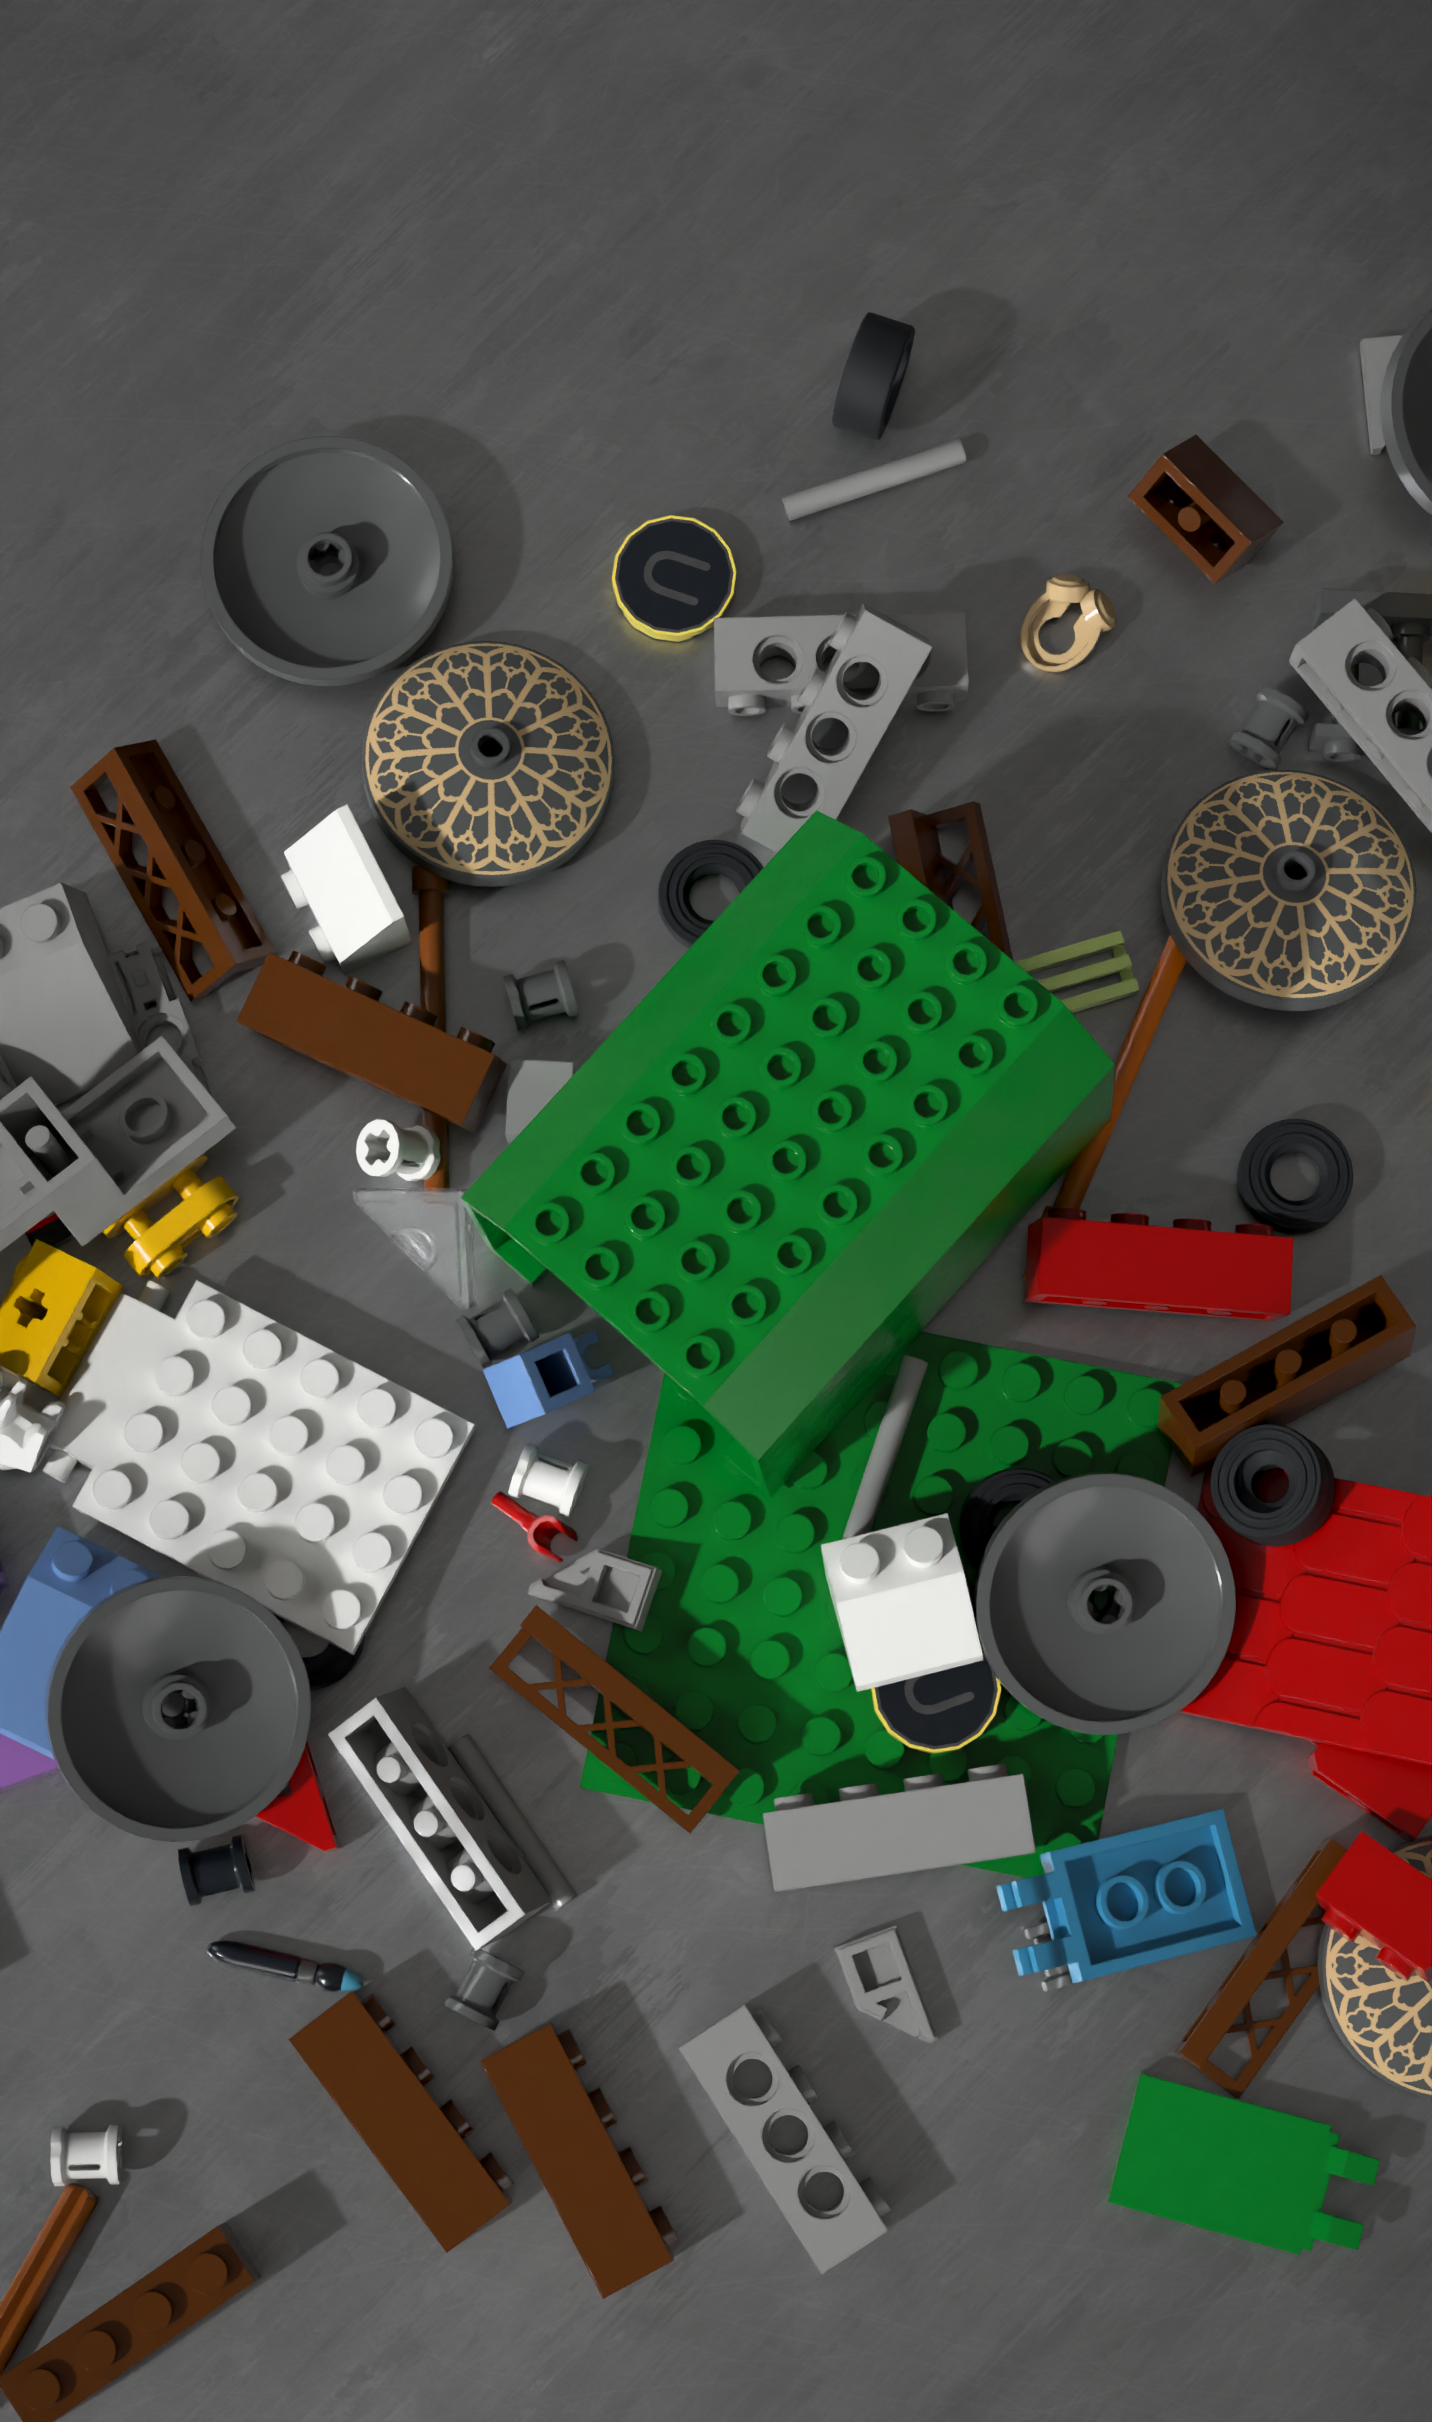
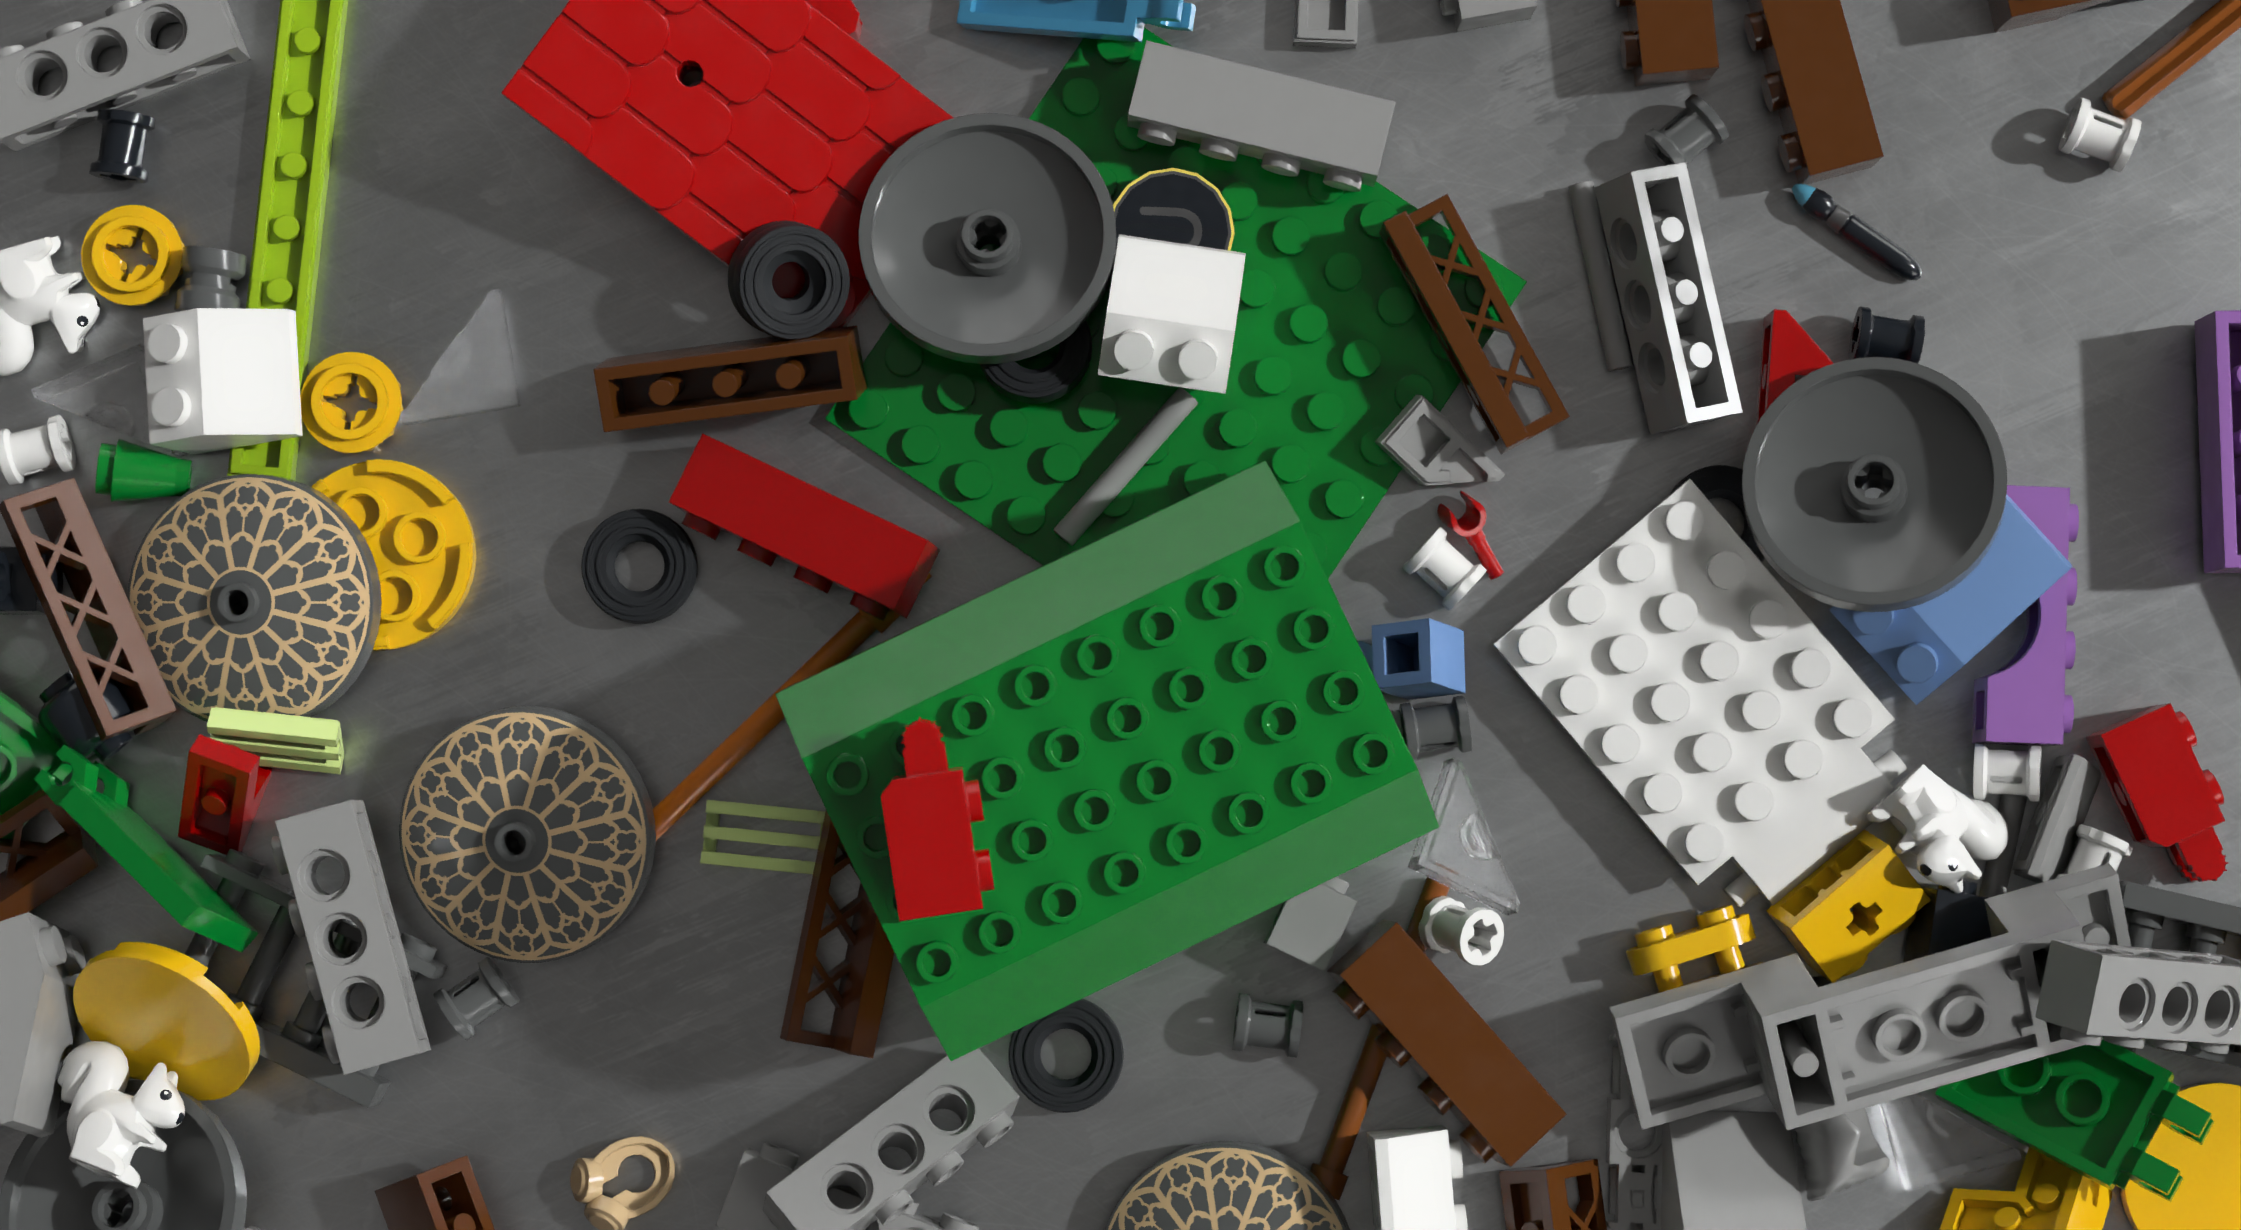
camera: 160 degrees left, 5 degrees up
none -> red hinge [881,717,995,921]

